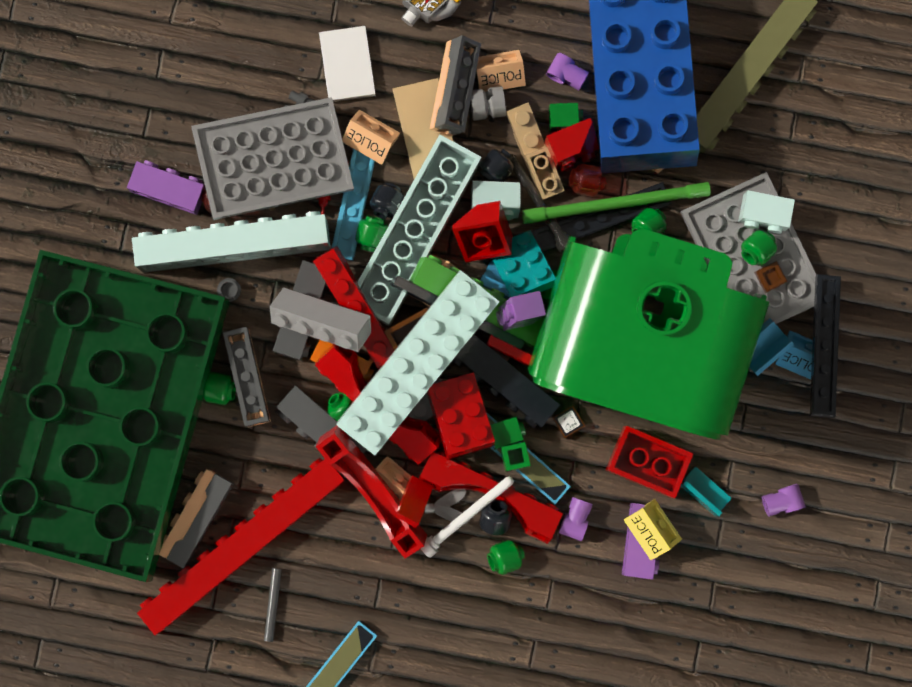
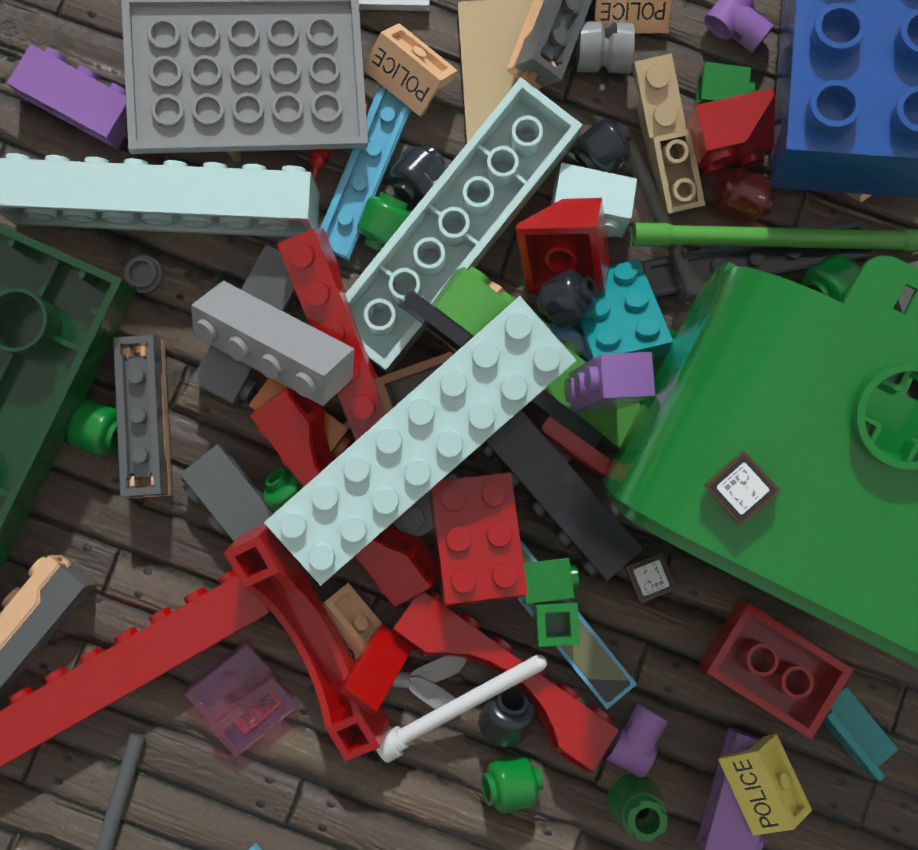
camera: 15 degrees right, 0 degrees up
none -> clear pink slope [185,639,298,758]
none -> black head [537,269,599,328]
none -> green plant [607,774,668,842]
none -> tile [703,451,781,526]

